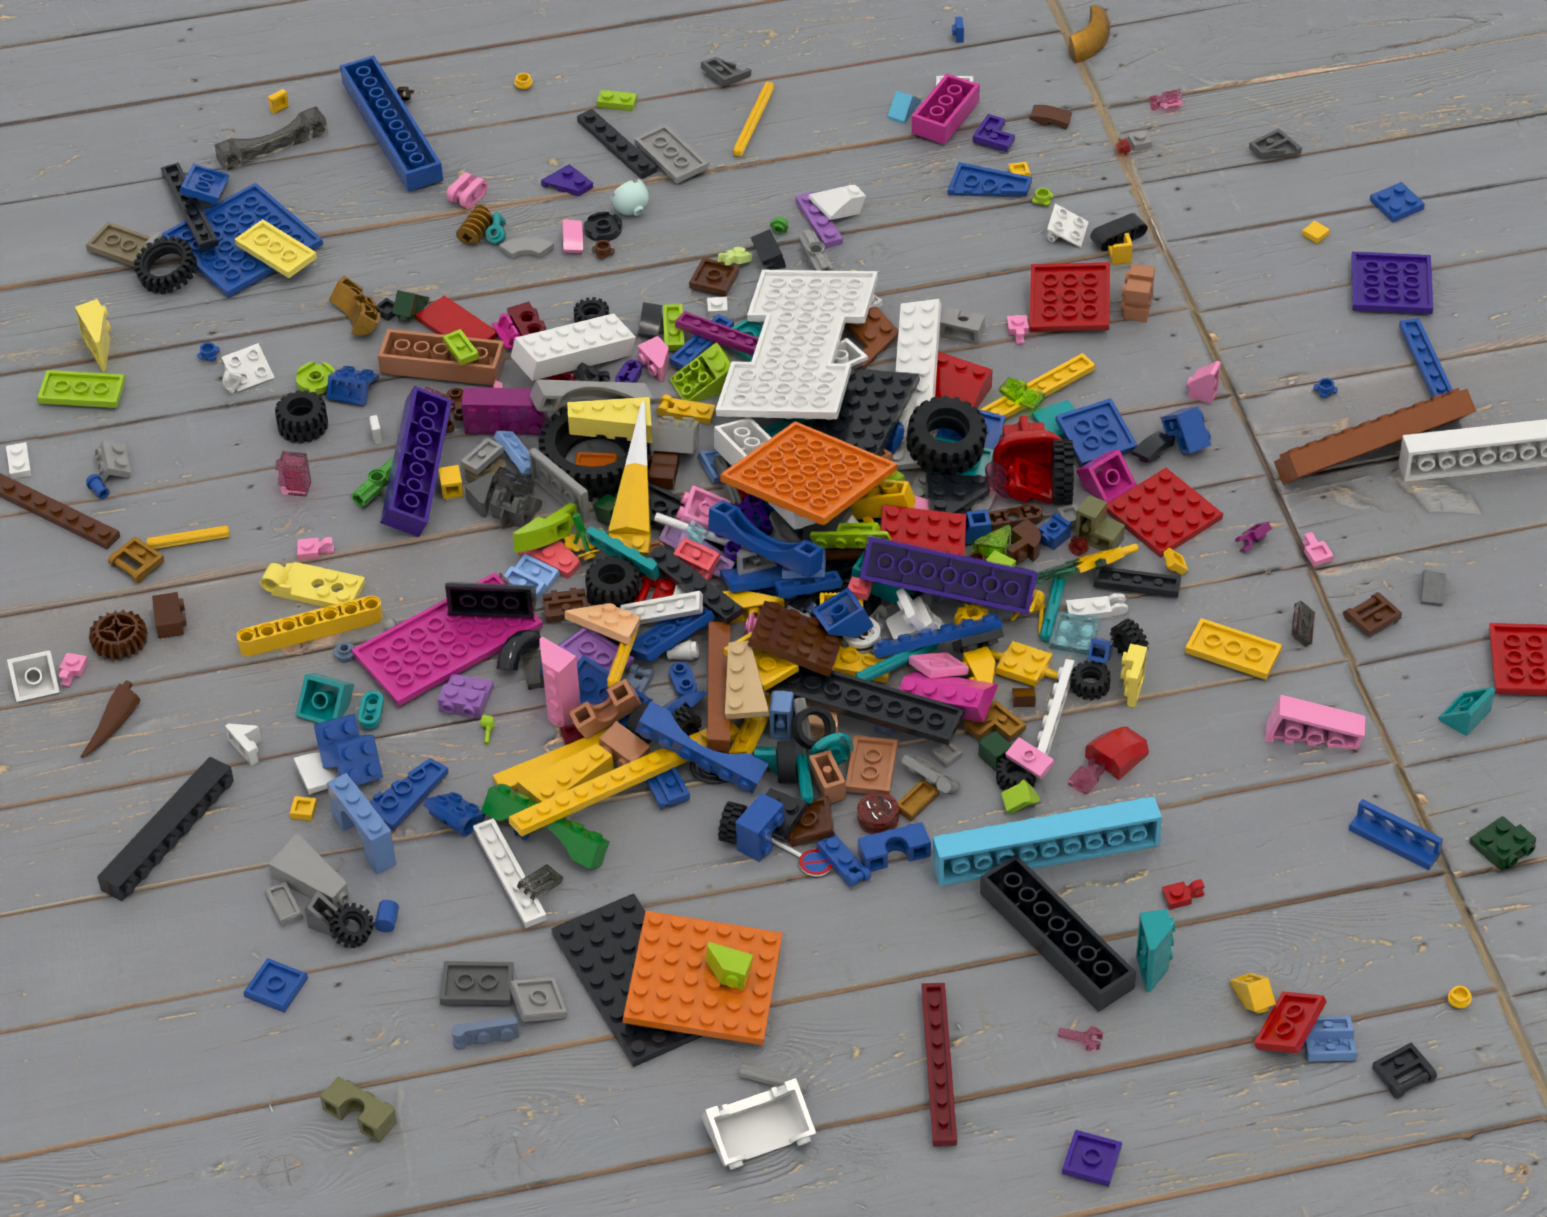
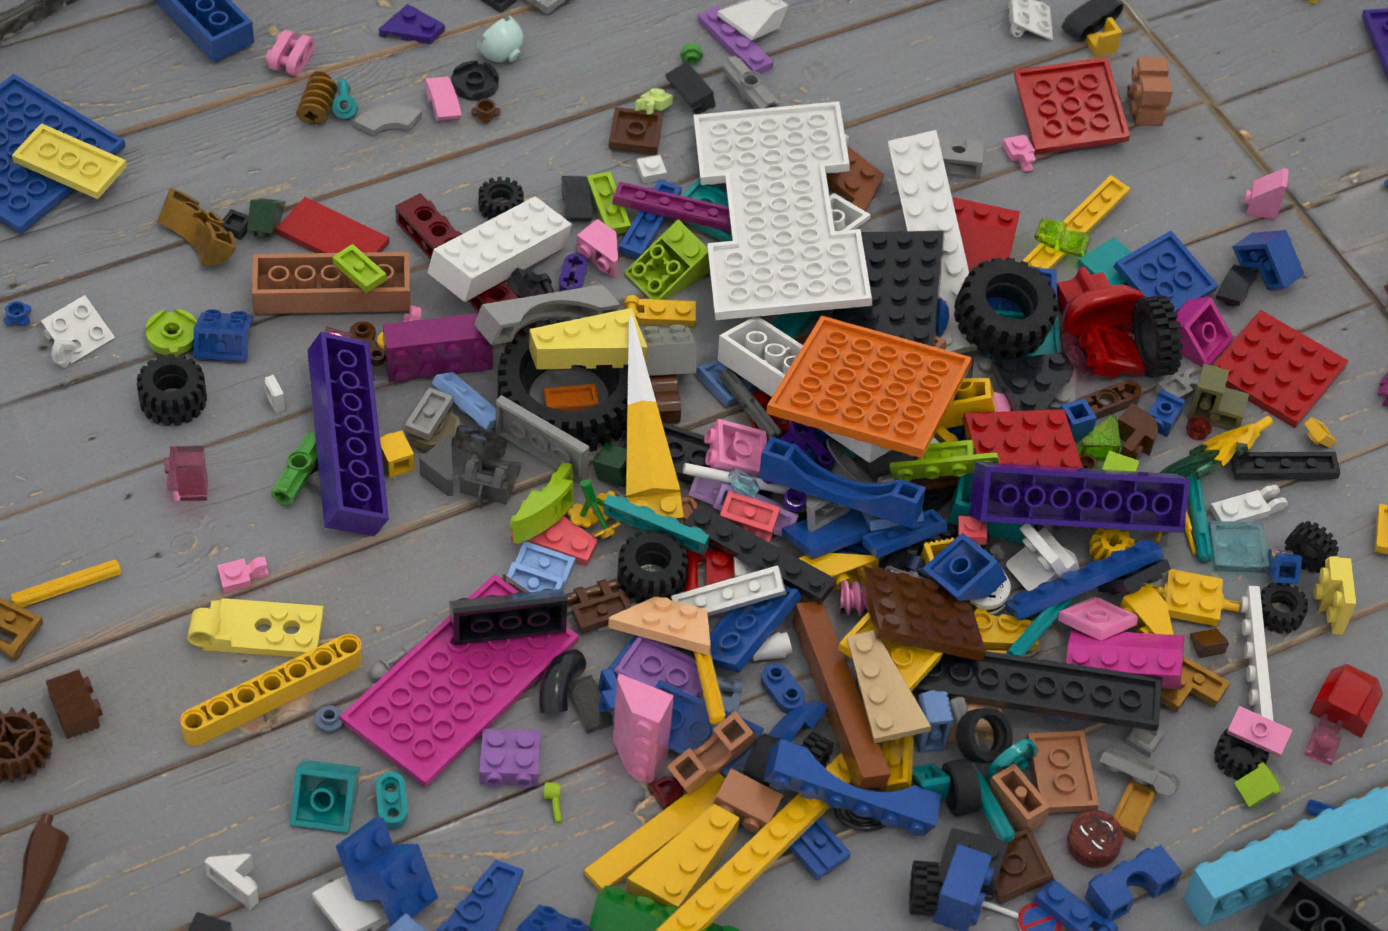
camera: 20 degrees left, 5 degrees up
dark pink hinge [492,313,521,349] -> none
dark green brick [978,731,1012,771] -> none

